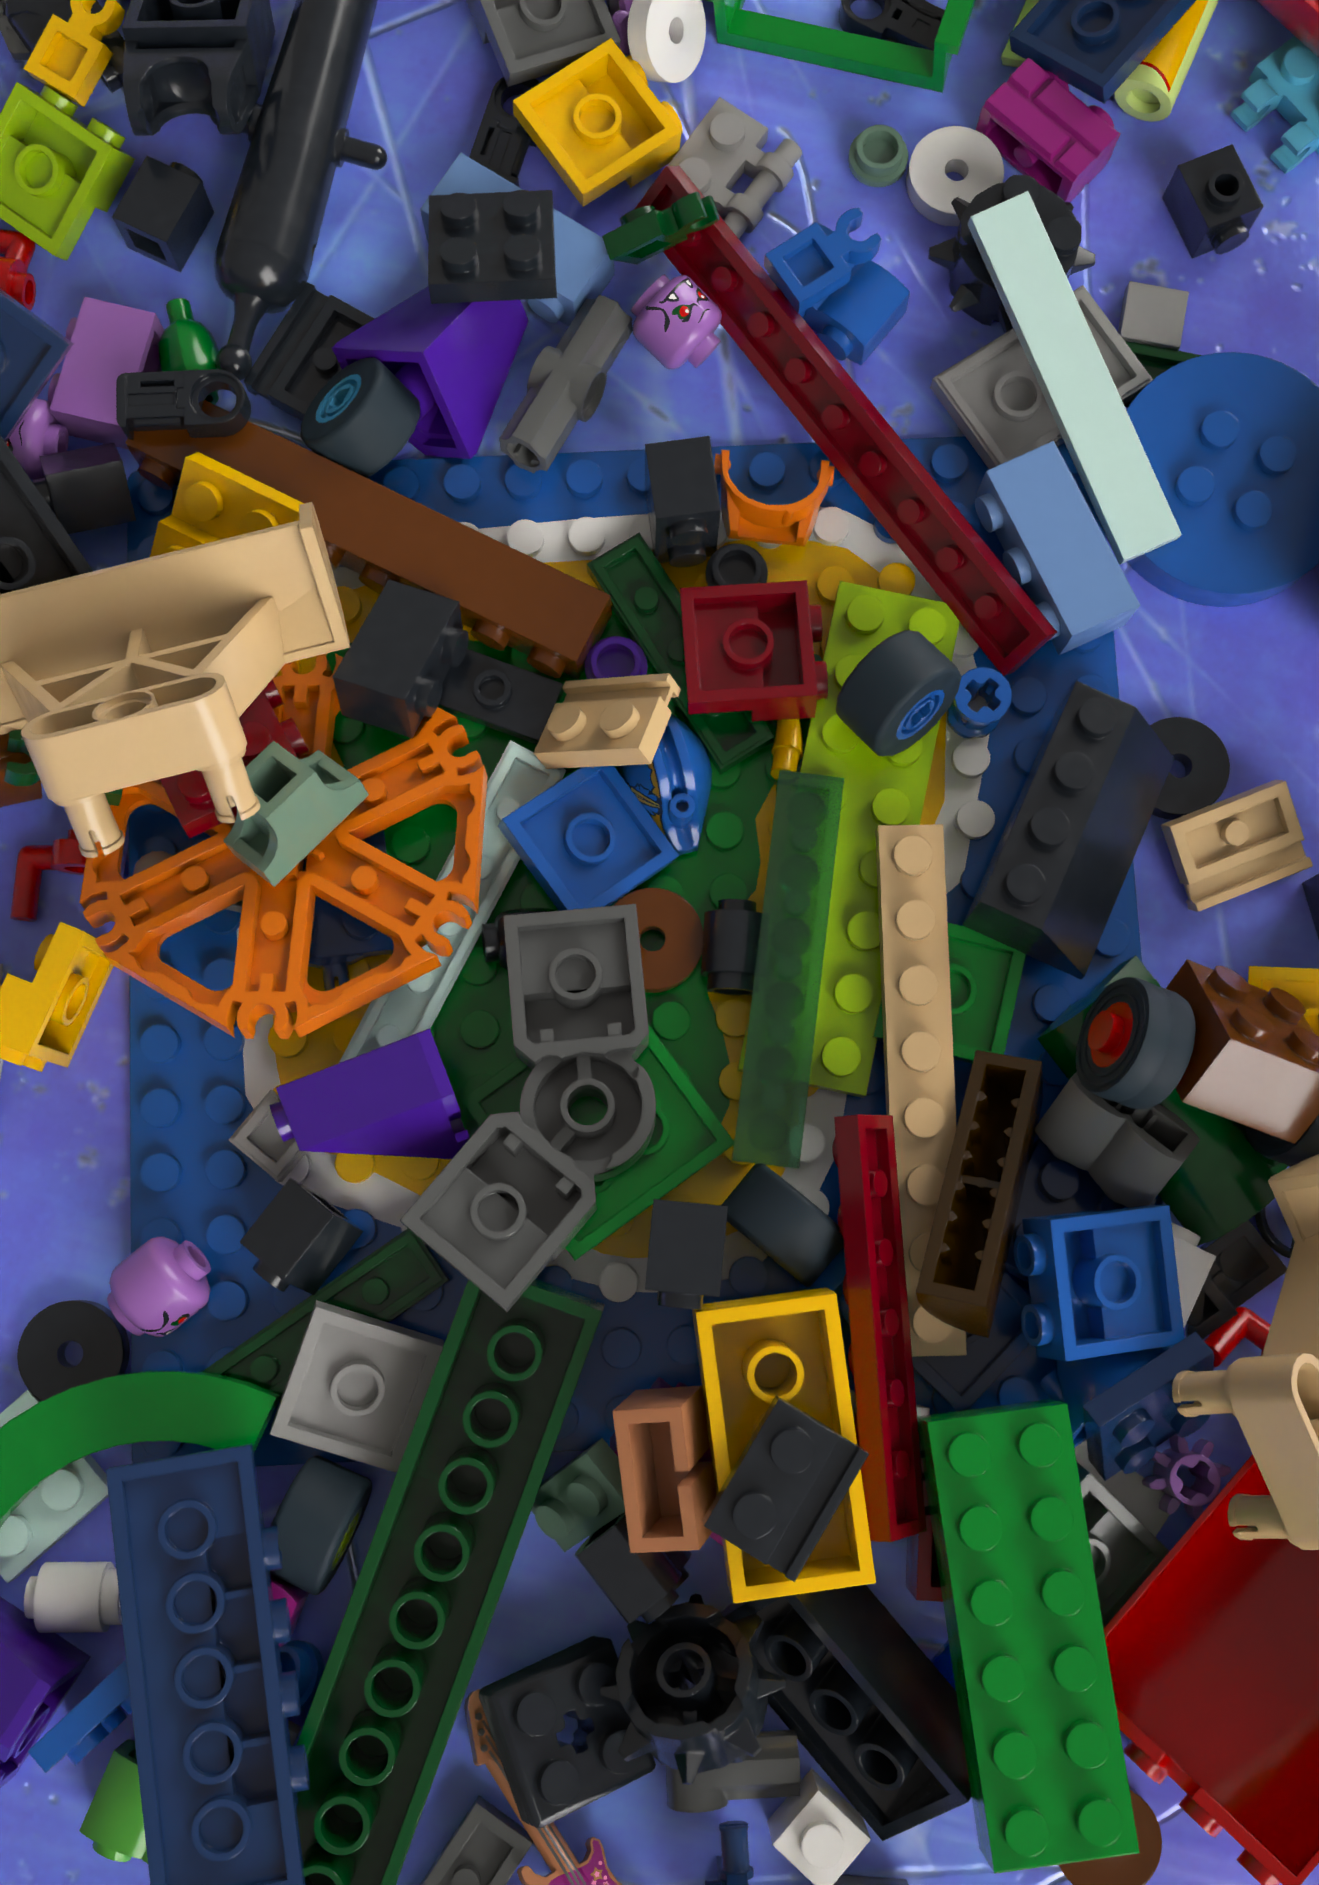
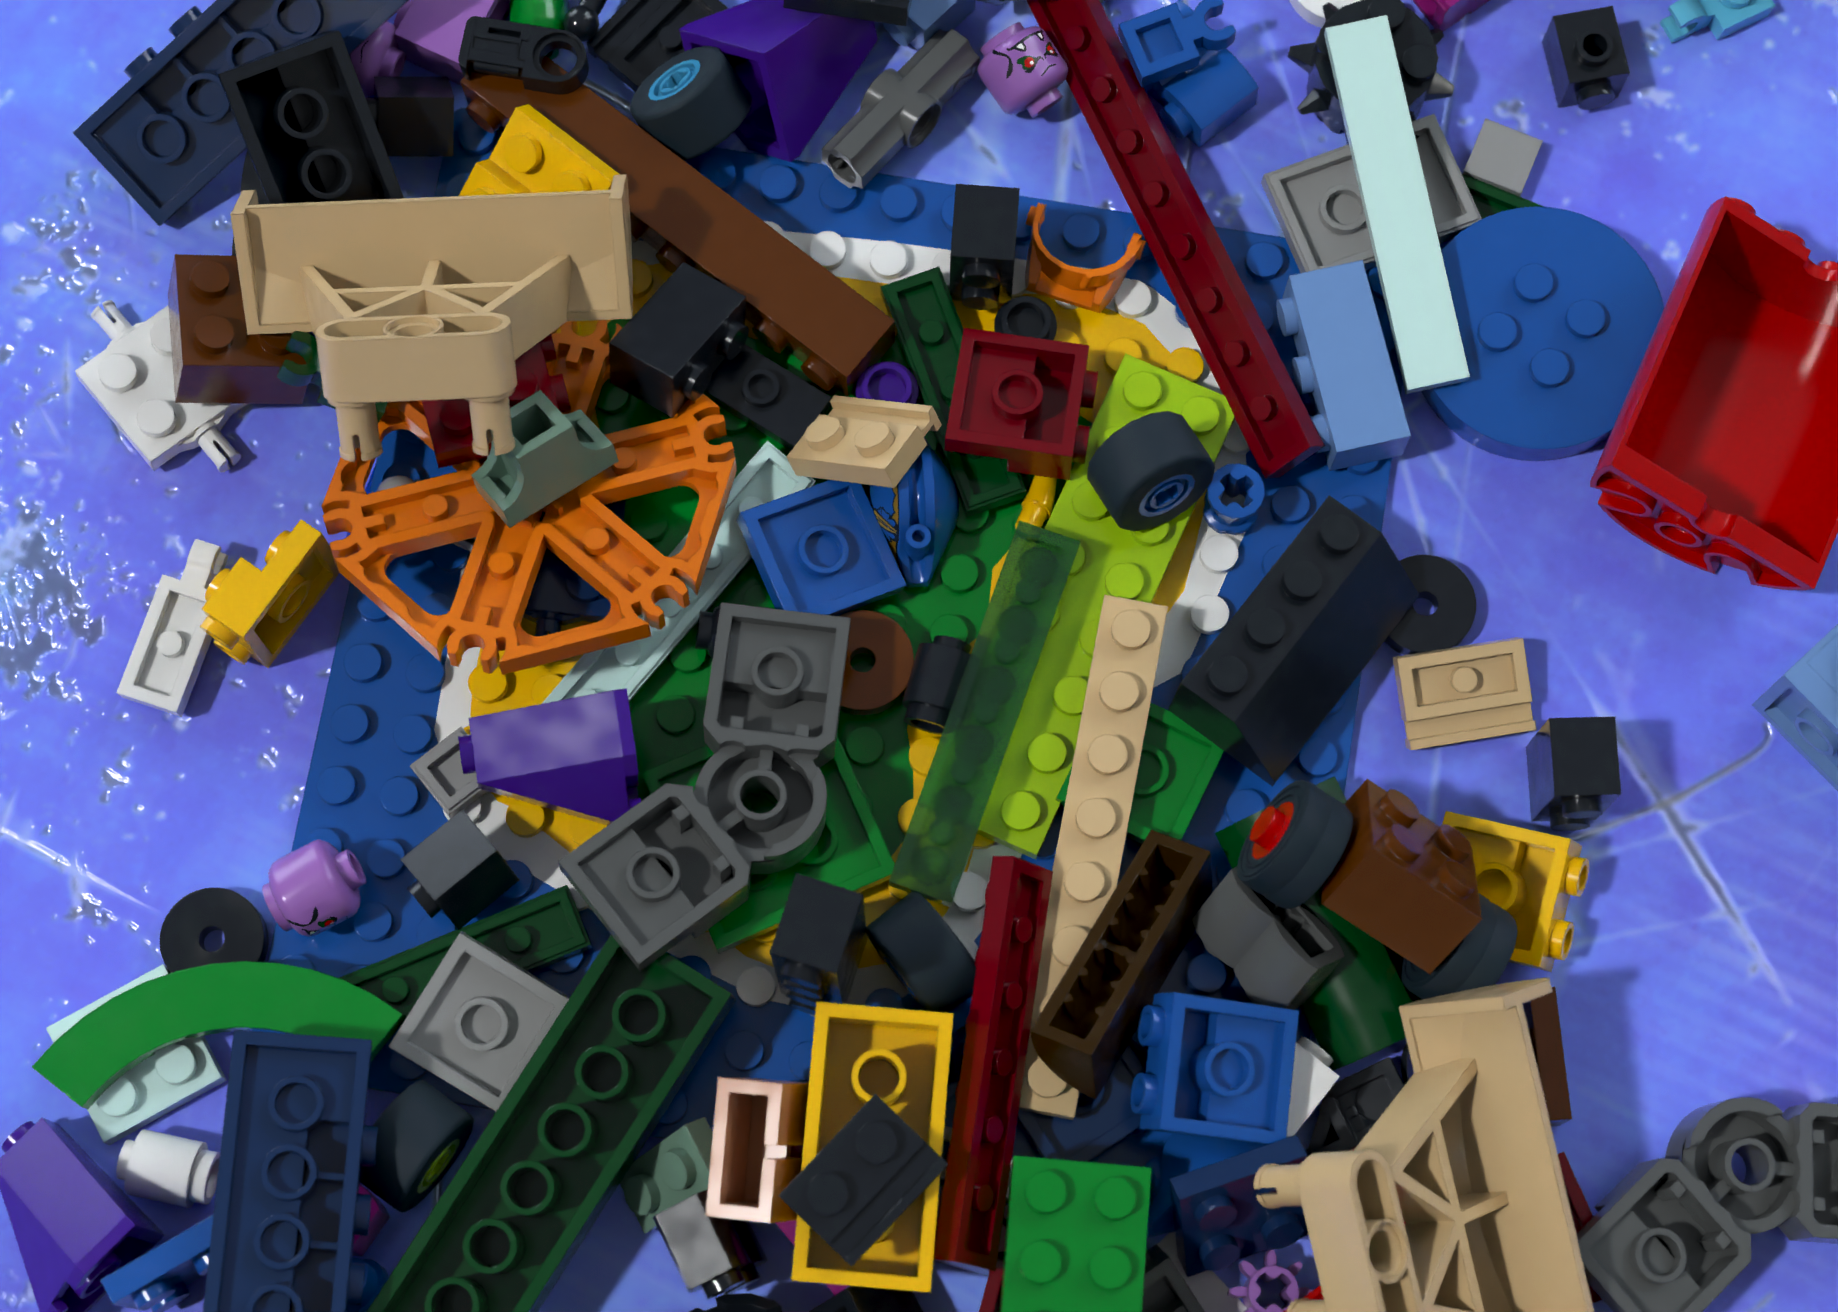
camera: 15 degrees right, 5 degrees down
red plate [10,829,87,922] -> none

